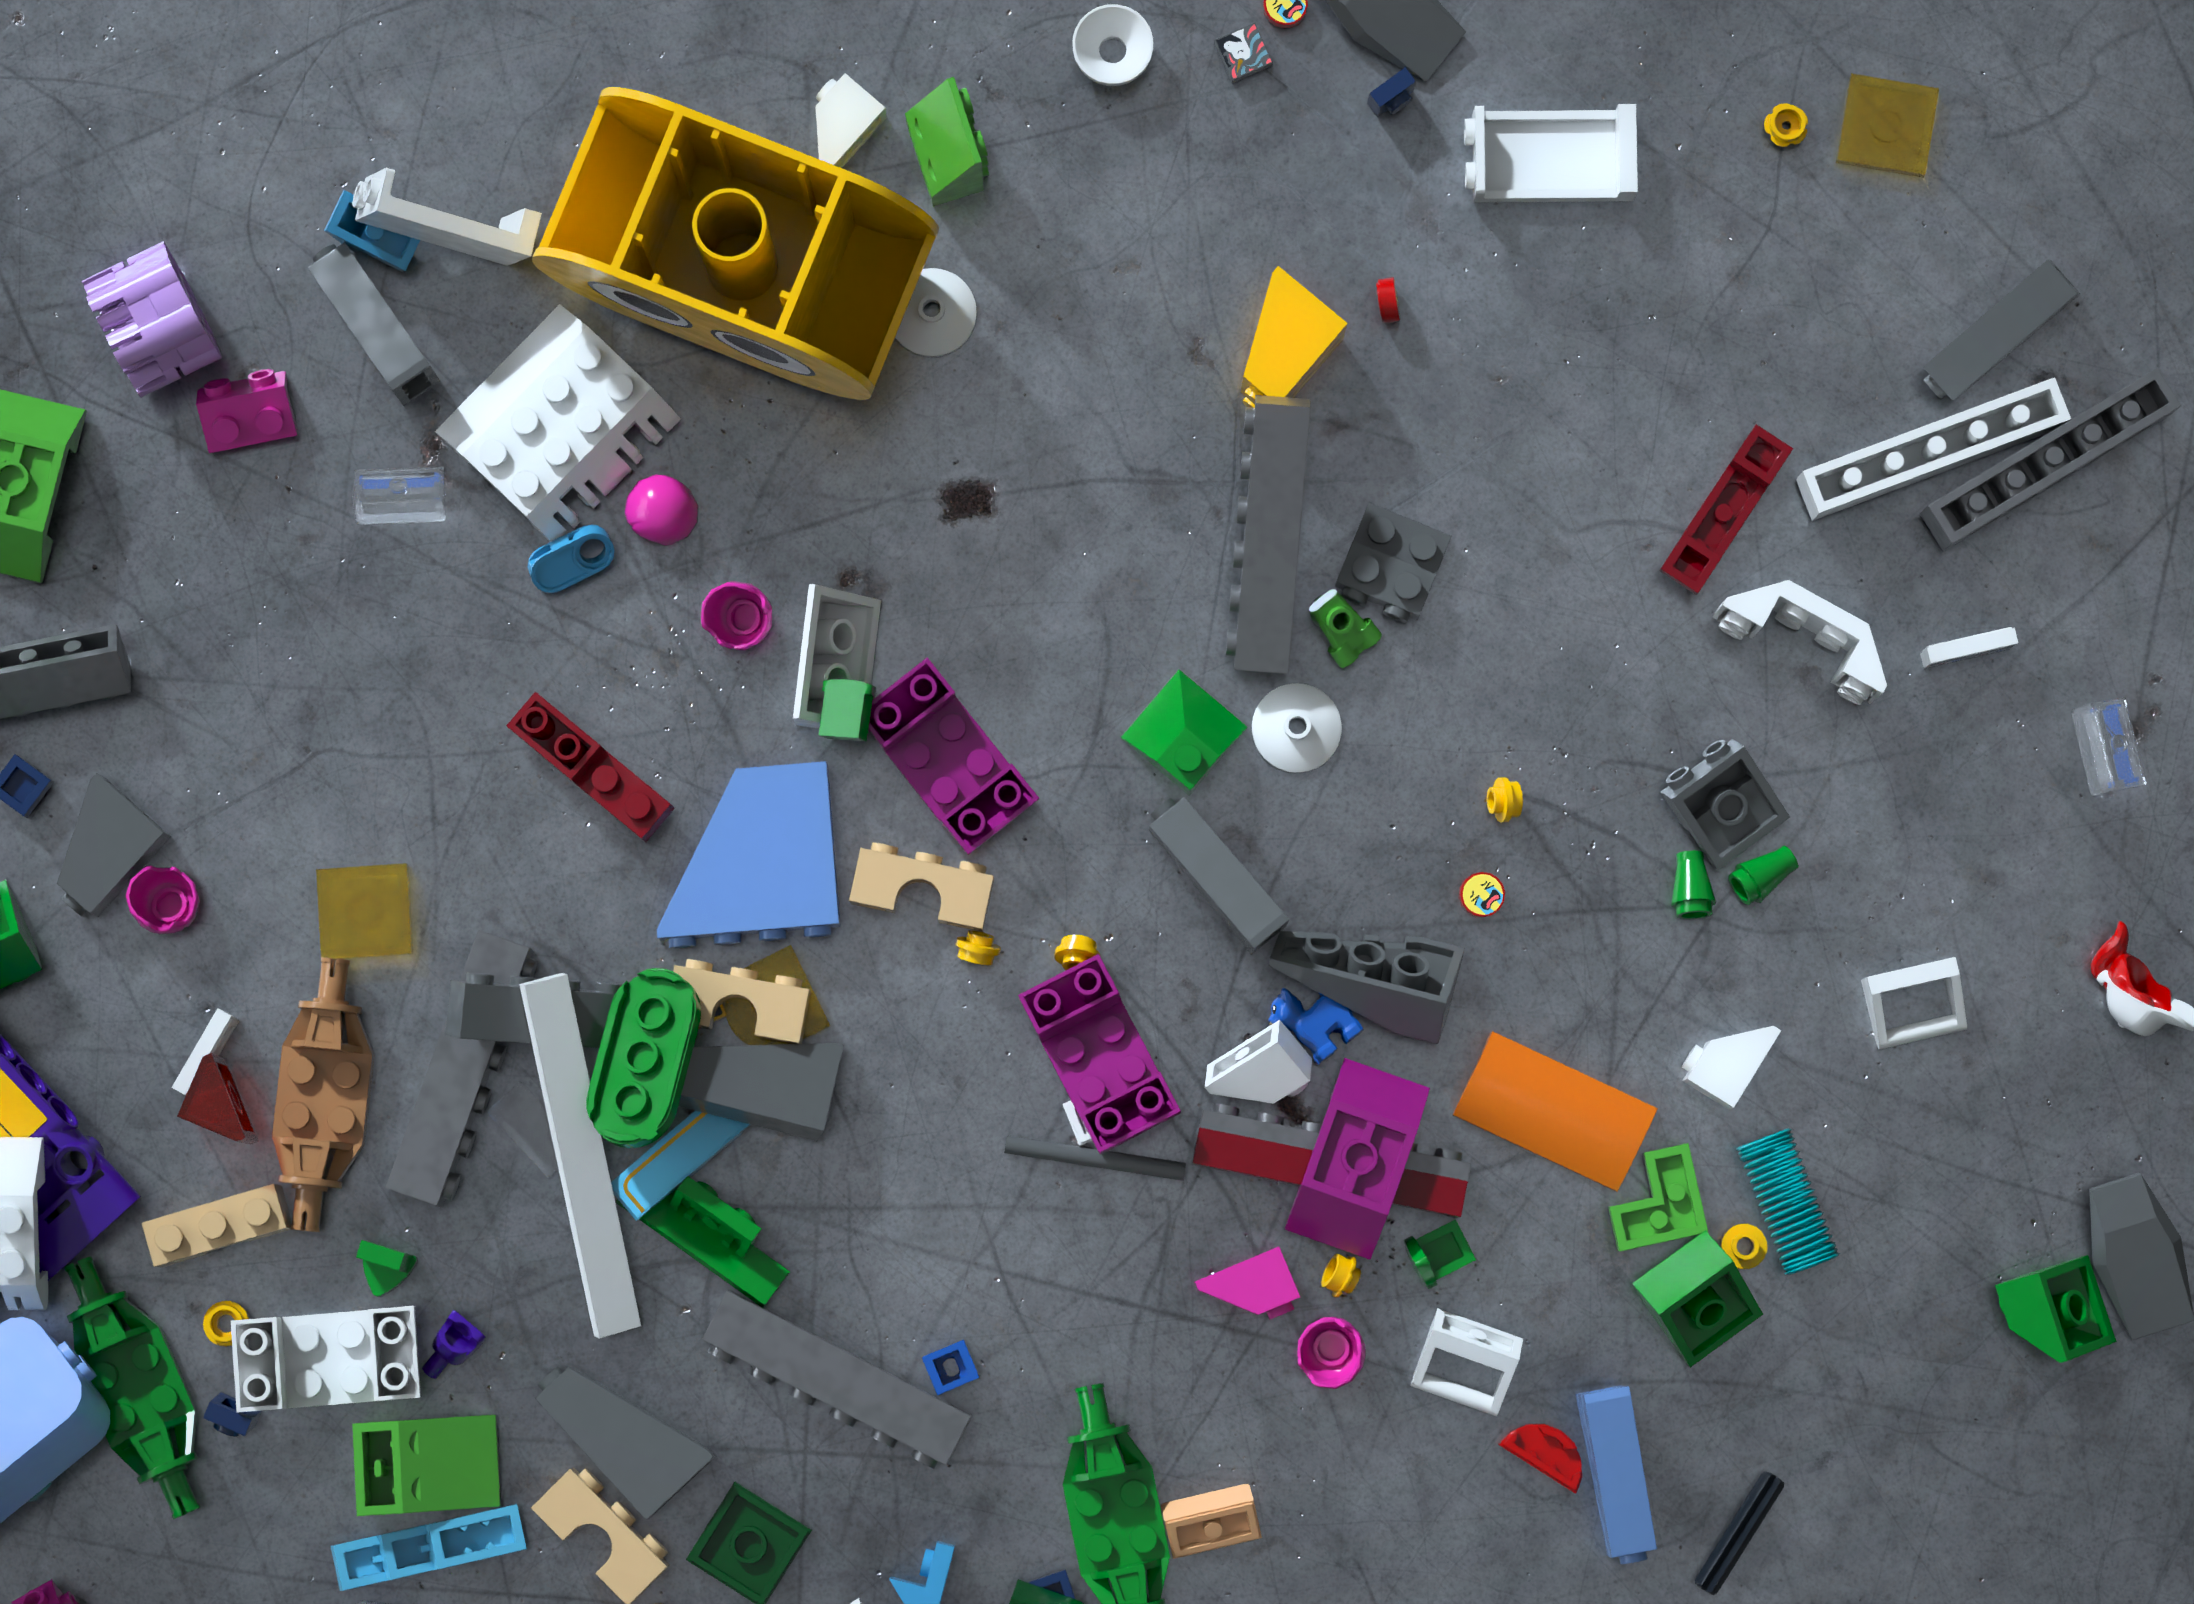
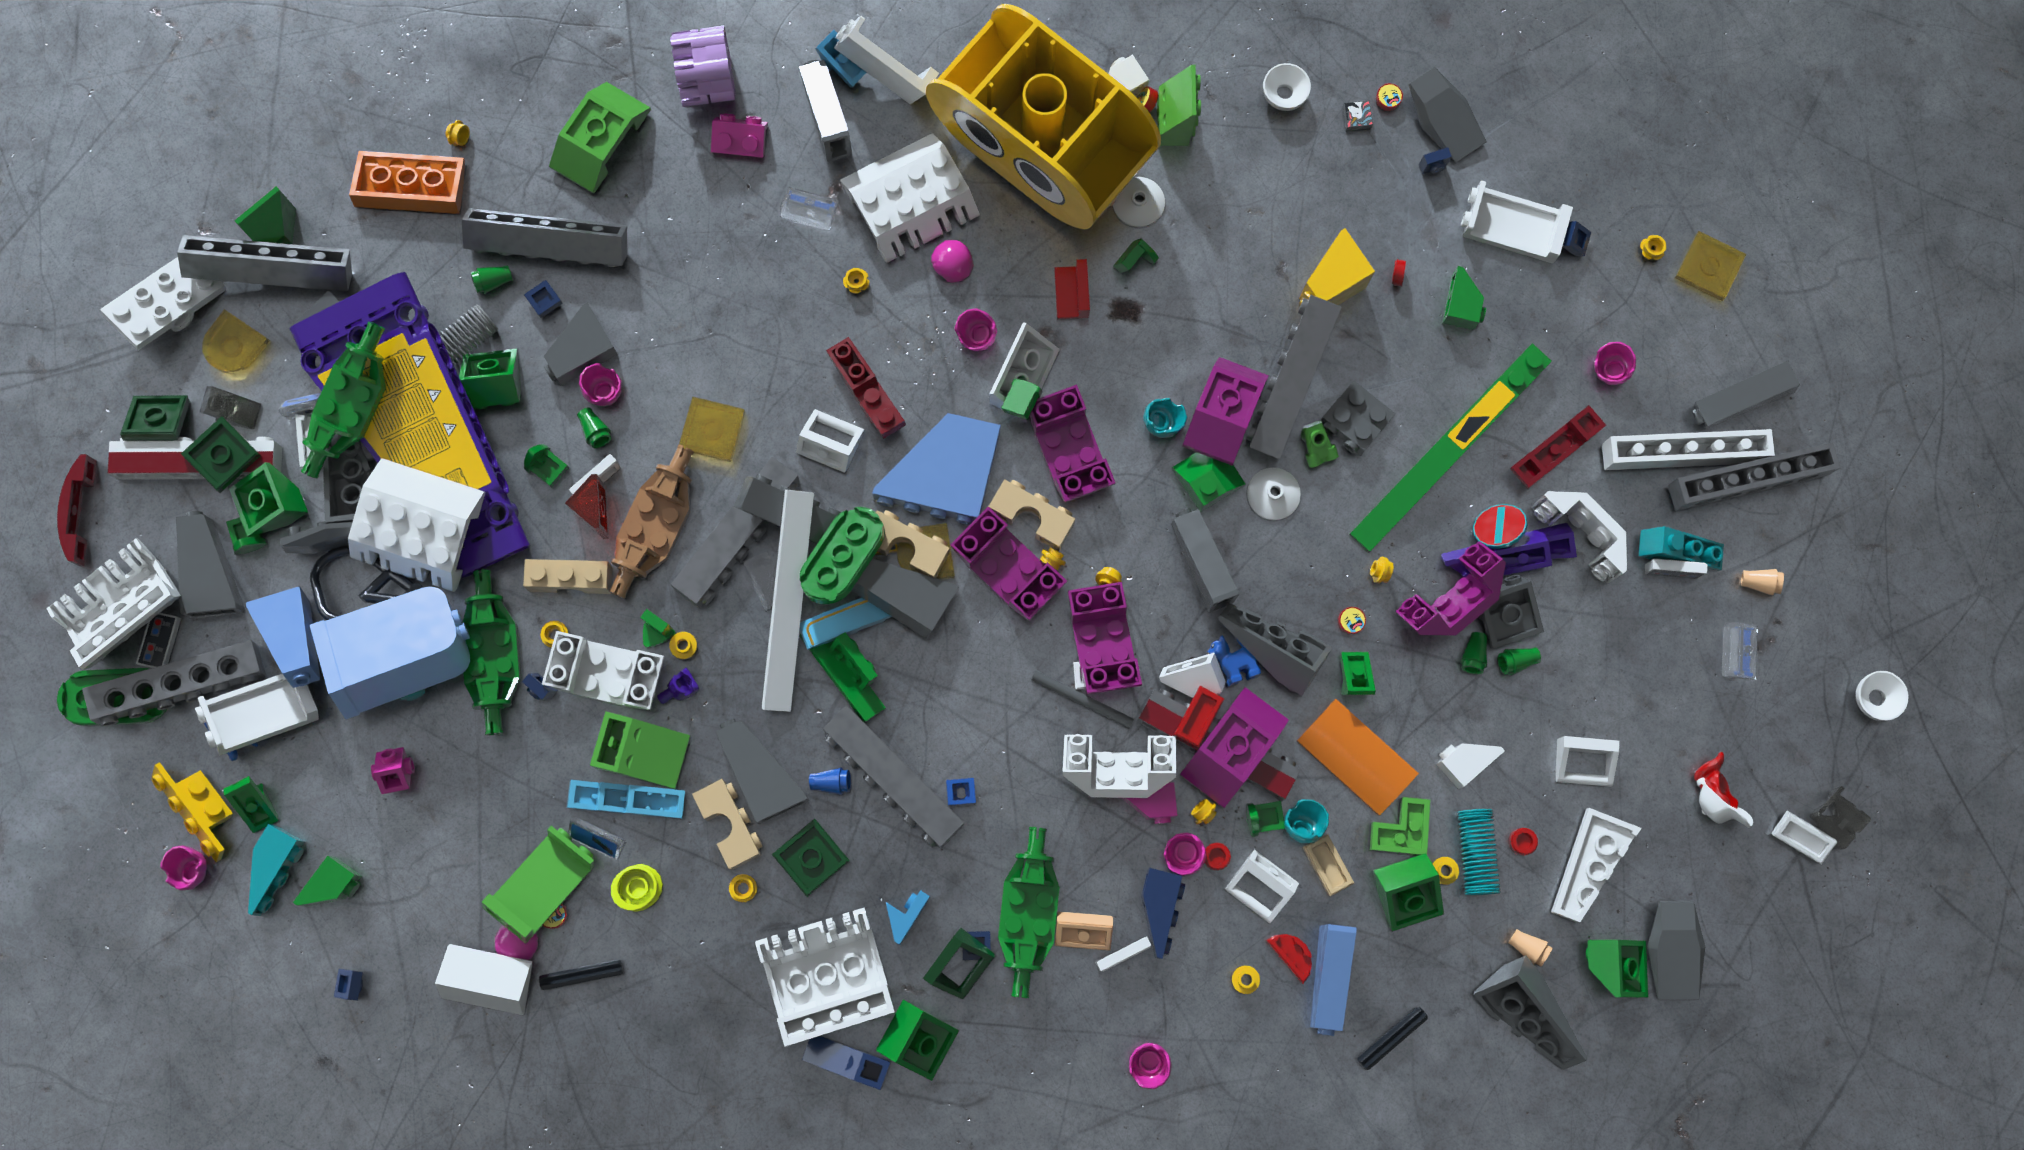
camera: 15 degrees right, 5 degrees down
dark azure piece [527,525,615,593] -> none
none -> green tile [524,444,569,488]
none -> green cone [577,407,611,448]
none -> yellow plate [669,632,697,659]
none -> white tile [796,409,864,473]
none -> blue cone [809,767,851,795]
none -> yellow plate [843,268,869,294]
none -> magenta slope [950,507,1067,621]
none -> red panel [1054,259,1090,319]
none -> white slope [1063,734,1176,798]
none -> white tile [1095,937,1151,972]
none -> green tile [1113,238,1159,273]
none -> red tile [1138,86,1158,113]
none -> dark blue slope [1141,868,1185,959]
none -> teal hair [1143,398,1188,438]
none -> red tile [1174,686,1224,748]
none -> magenta slope [1182,357,1269,466]
none -> red tile [1204,843,1231,871]
none -> yellow plate [1232,966,1260,994]
none -> teal hair [1284,799,1329,844]
none -> tan tile [1302,834,1355,897]
none -> green slope [1340,652,1376,695]
none -> green slope [1349,343,1552,552]
none -> magenta slope [1396,541,1506,636]
none -> dark purple wedge [1441,523,1577,577]
none -> green slope [1442,266,1486,330]
none -> piece [1473,504,1528,549]
none -> dark grey wedge [1473,956,1587,1070]
none -> red tile [1508,828,1538,856]
none -> light nougat cone [1508,929,1553,967]
none -> white wing [1551,808,1641,923]
none -> dark blue plate [1562,221,1591,257]
none -> dark pink hair [1594,342,1636,385]
none -> teal slope [1639,526,1724,571]
none -> light nougat cone [1741,569,1784,596]

